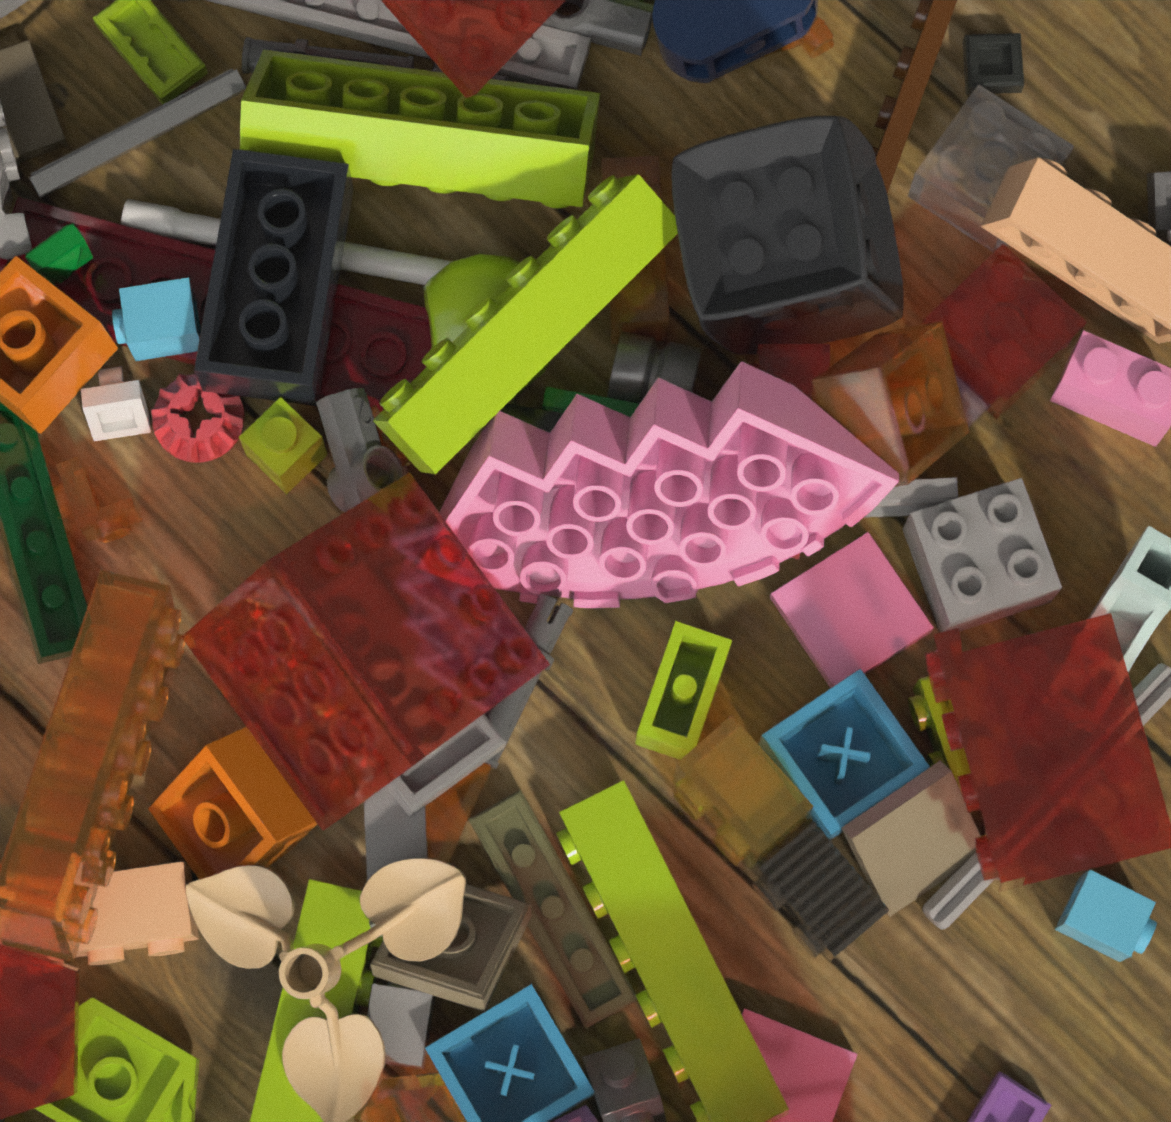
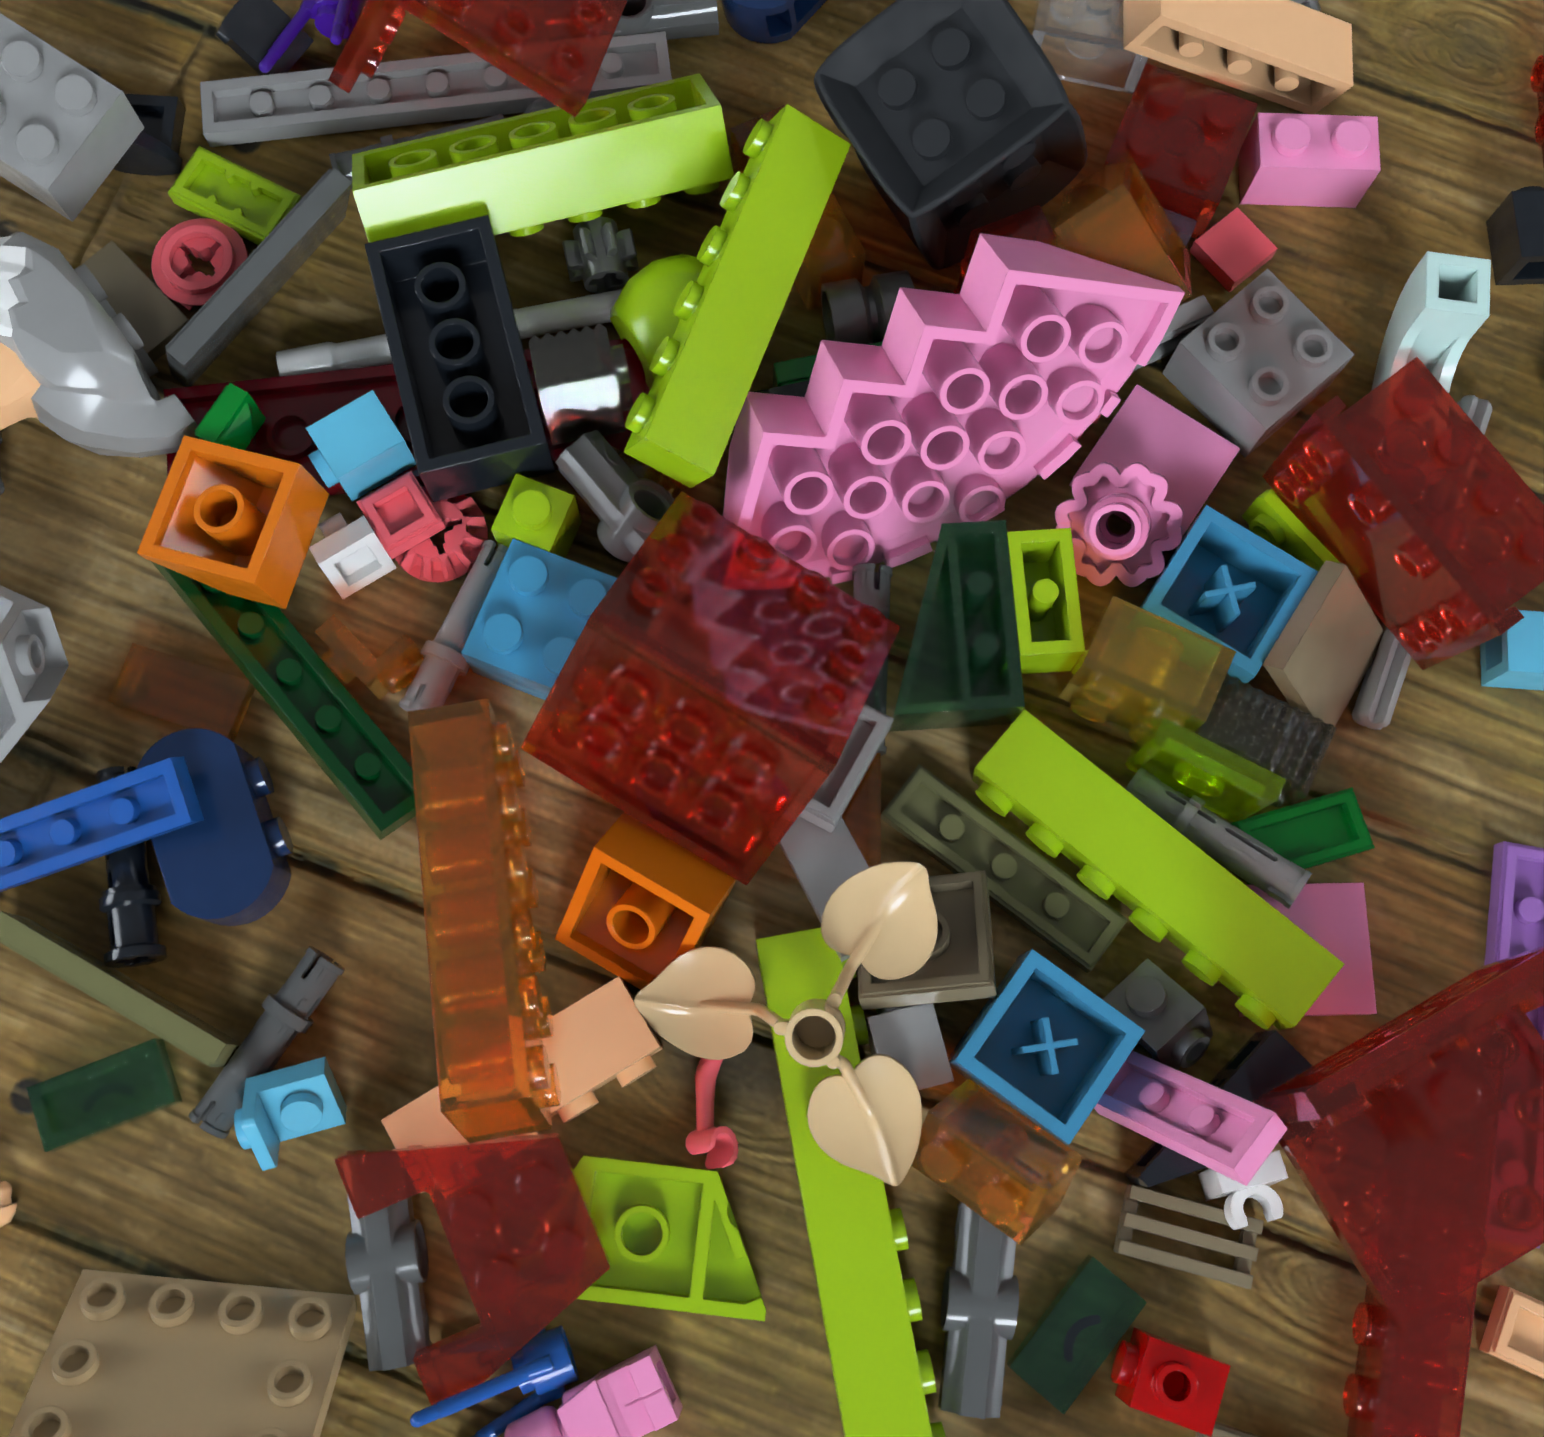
camera: 25 degrees left, 0 degrees up
none -> coral gear [151,218,250,311]
none -> coral tile [356,471,446,560]
none -> light grey pin [398,540,508,723]
none -> dark azure brick [461,538,636,716]
none -> clear smoke brick [528,323,633,445]
none -> flat silver gear [562,217,639,294]
none -> coral piece [686,1058,738,1170]
none -> clear green wedge [889,520,1025,732]
none -> bright pink plant [1055,462,1183,587]
none -> clear neon green tile [1125,718,1287,822]
none -> light grey pin [1126,767,1312,909]
none -> coral tile [1189,207,1278,292]
none -> green tile [1230,787,1375,885]

